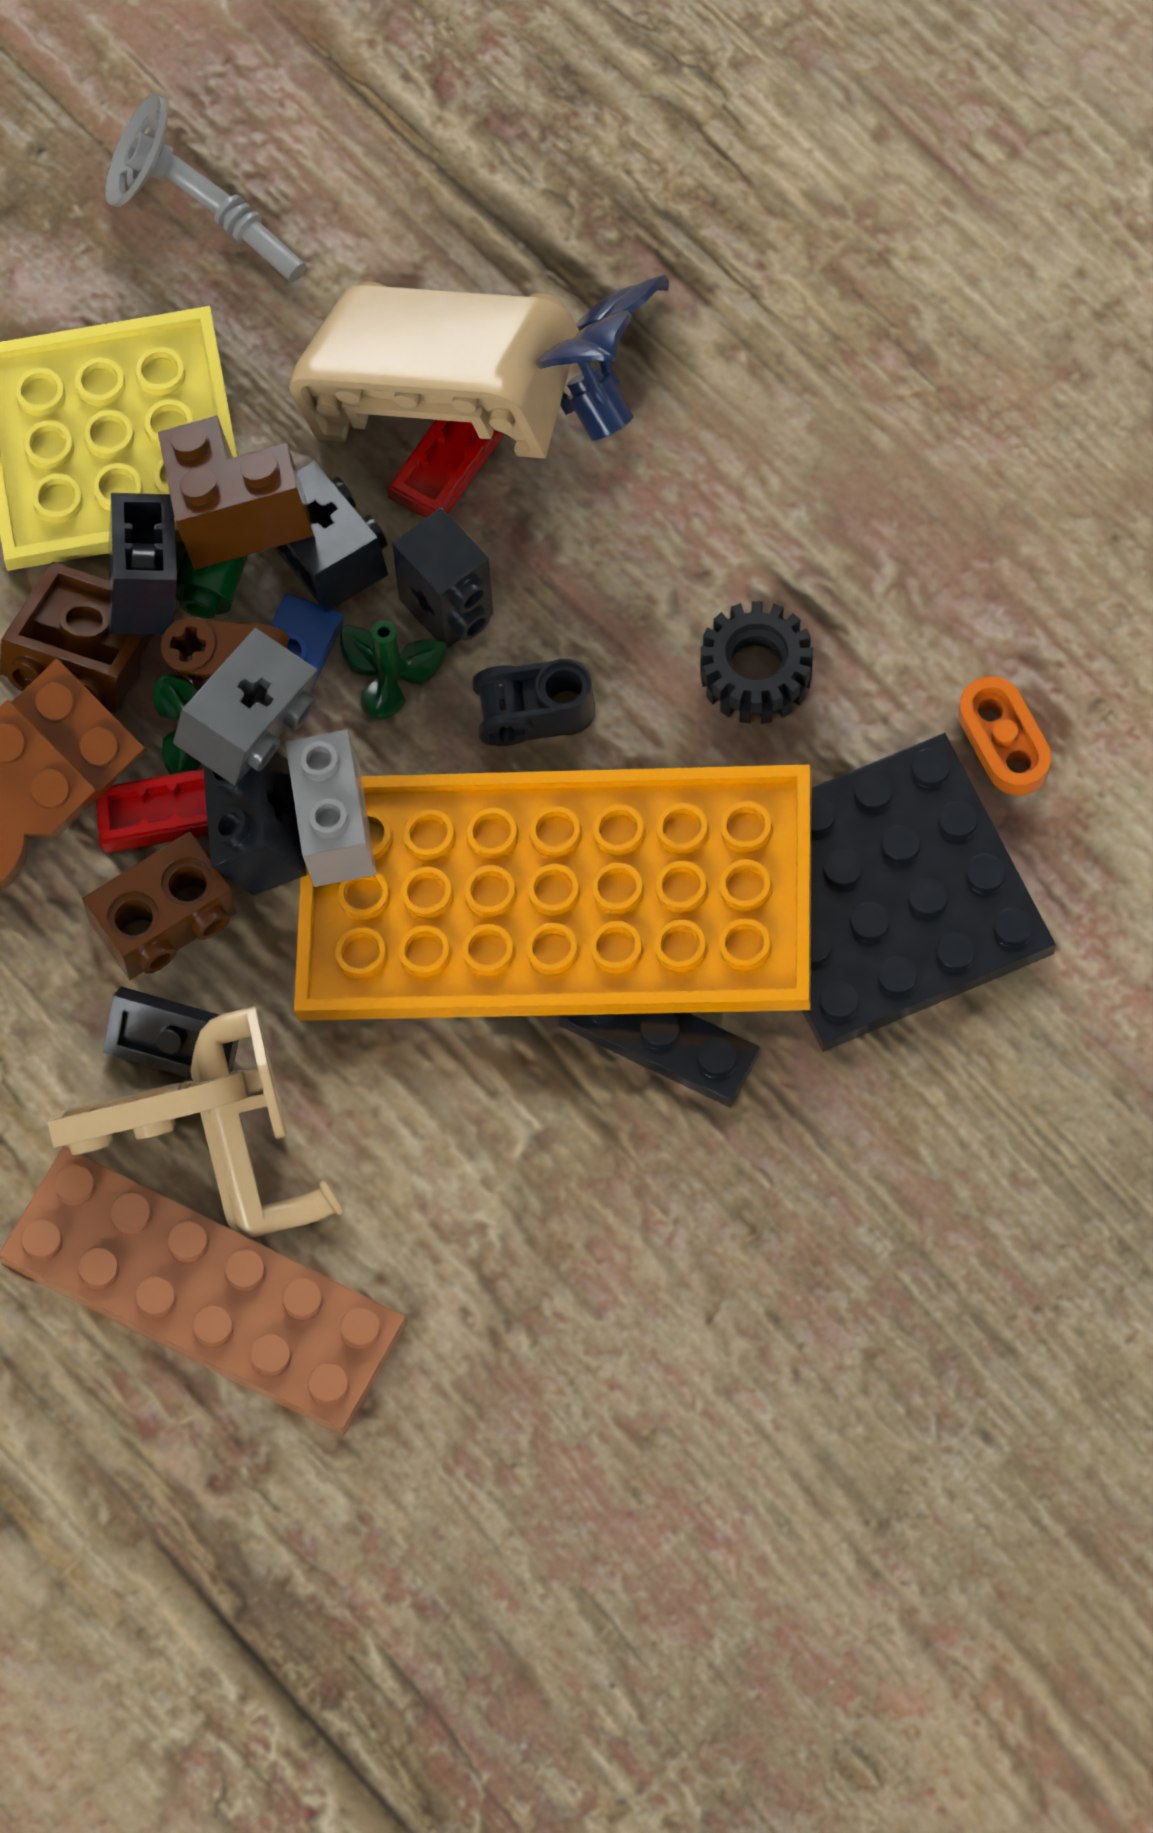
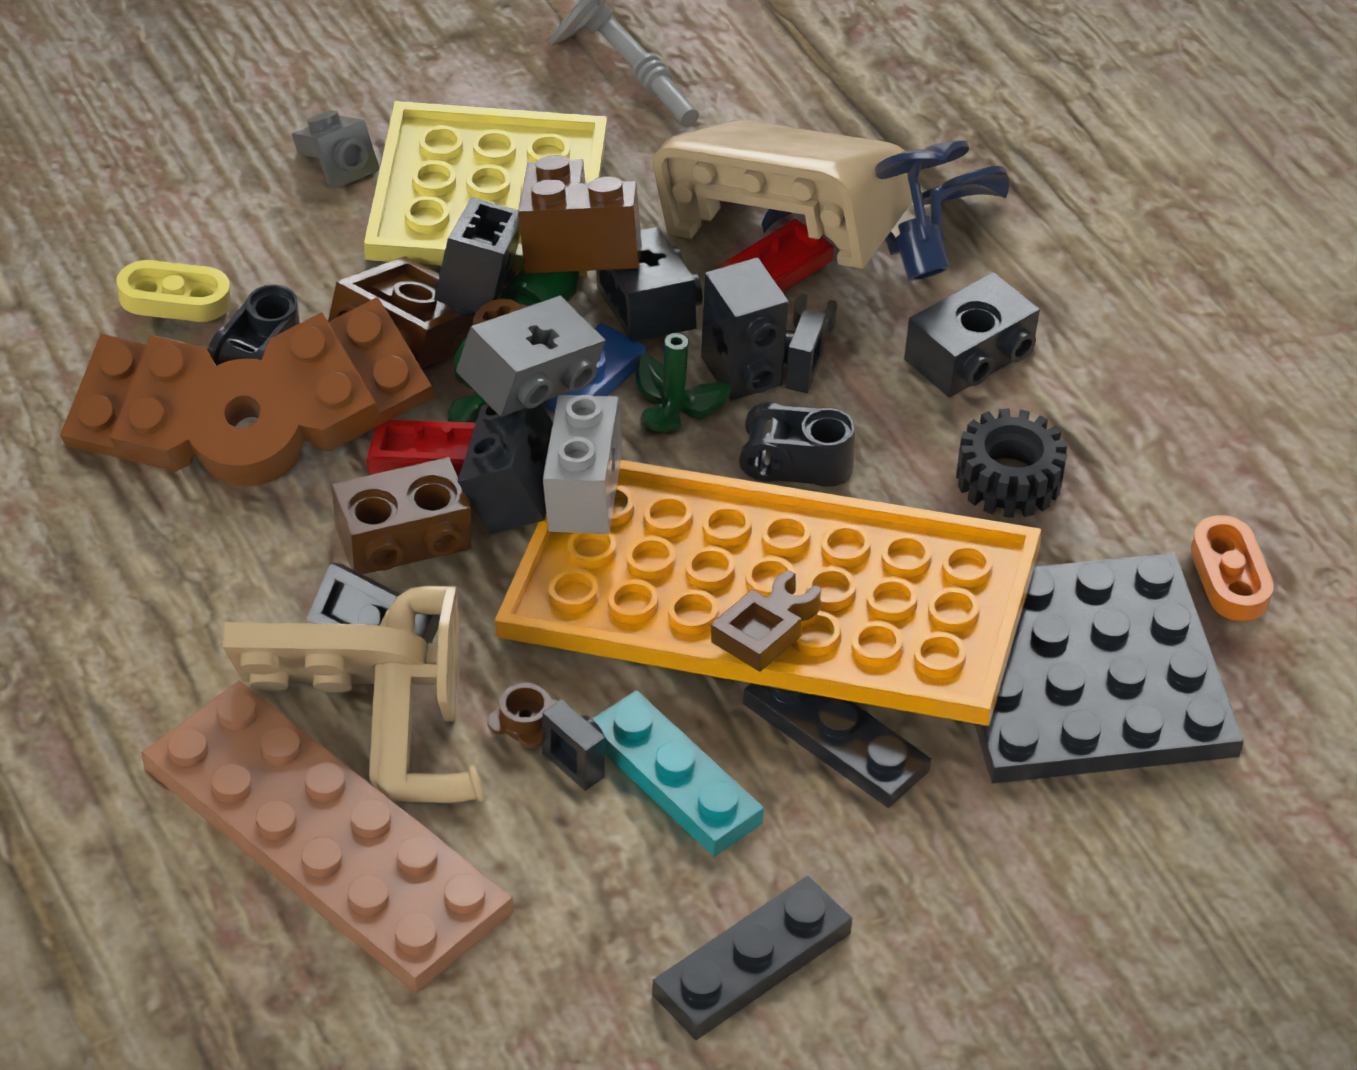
camera: 10 degrees right, 20 degrees down
none -> reddish brown plate [487,683,558,748]
none -> black plate [542,699,606,791]
none -> teal plate [592,690,764,857]
none -> black plate [652,875,853,1041]
none -> plate [711,570,821,672]
none -> black plate [784,293,837,394]
none -> black brick [904,272,1040,398]

